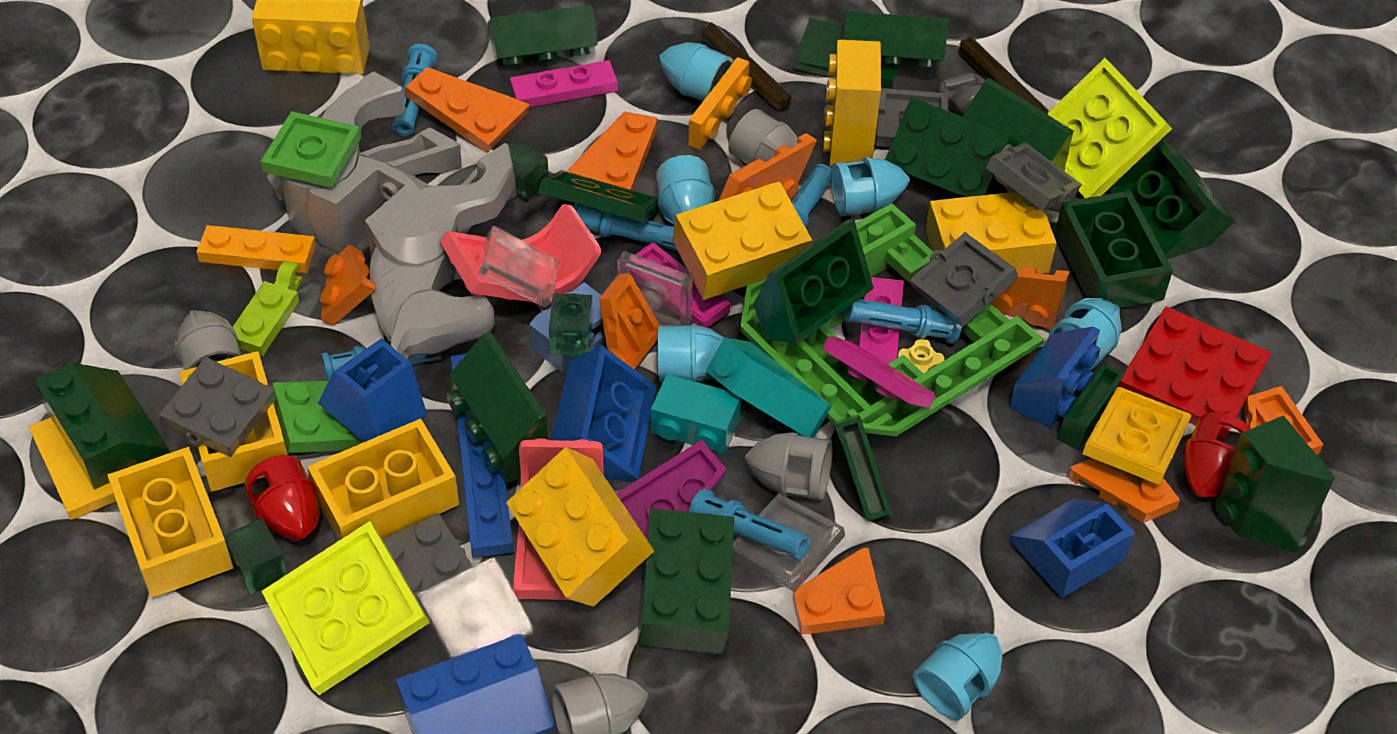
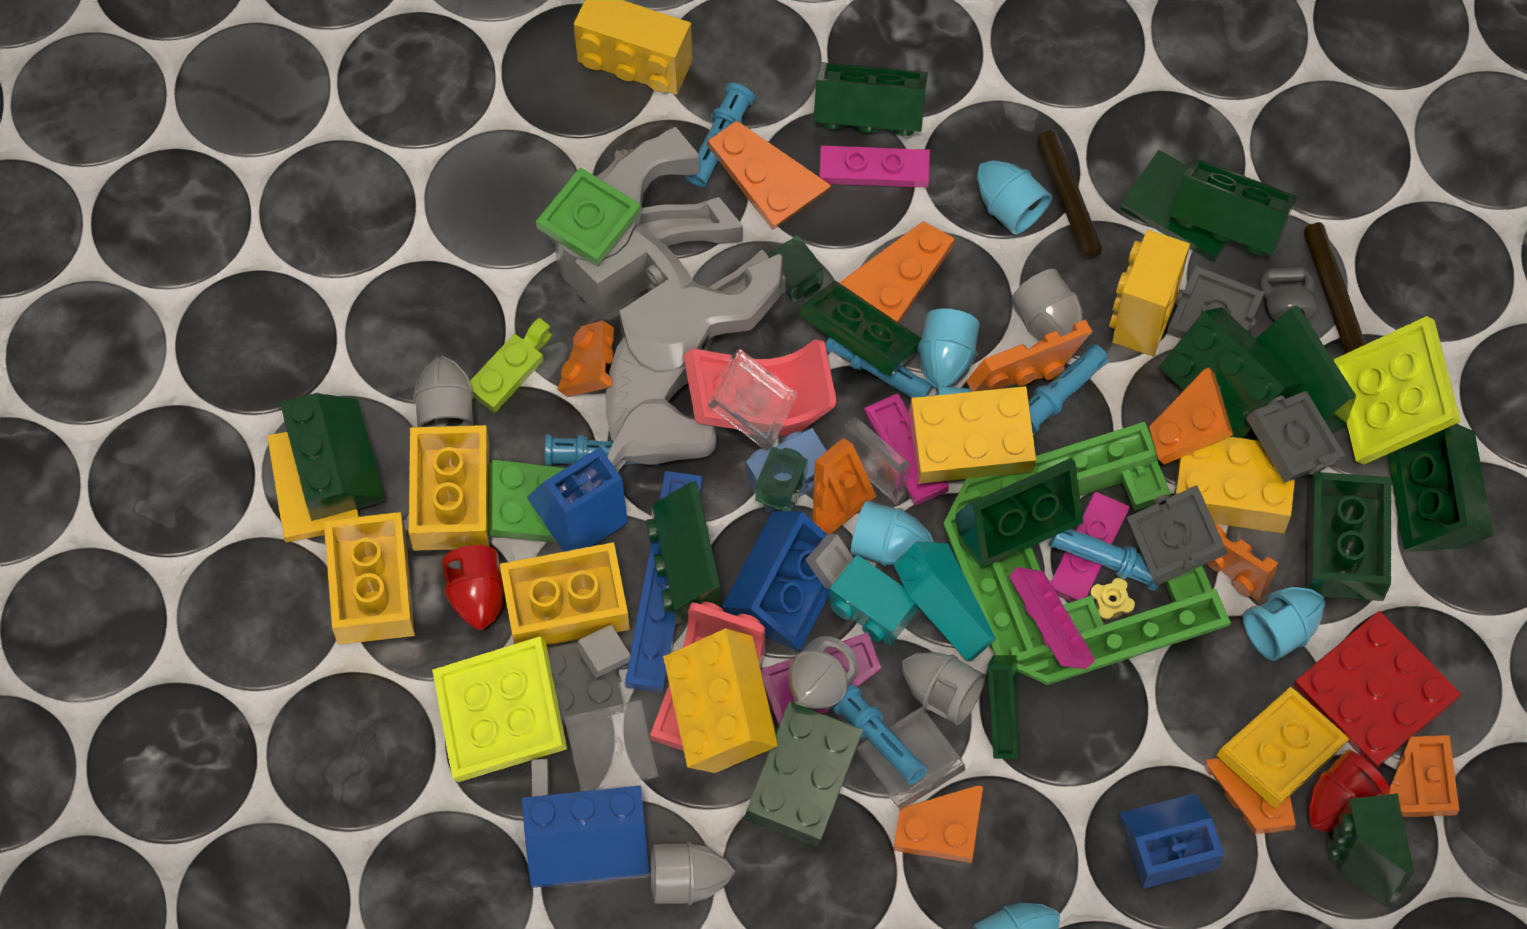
camera: 20 degrees right, 15 degrees up
dark grey plate [158,357,276,457] -> none
light orange plate [196,225,316,273] -> none
clear green brick [223,518,288,595] -> none
light orange plate [688,57,752,150] -> none
medium azure helmet [831,157,910,217] -> none
blue slope [1010,326,1101,429] -> none
dark green piece [1057,364,1124,450] -> none
none -> light grey tile [531,759,550,797]
none -> light grey tile [576,625,631,678]
none -> light grey helmet [787,636,858,709]
none -> light grey tile [806,534,854,588]
none -> orange wing [1149,368,1233,465]

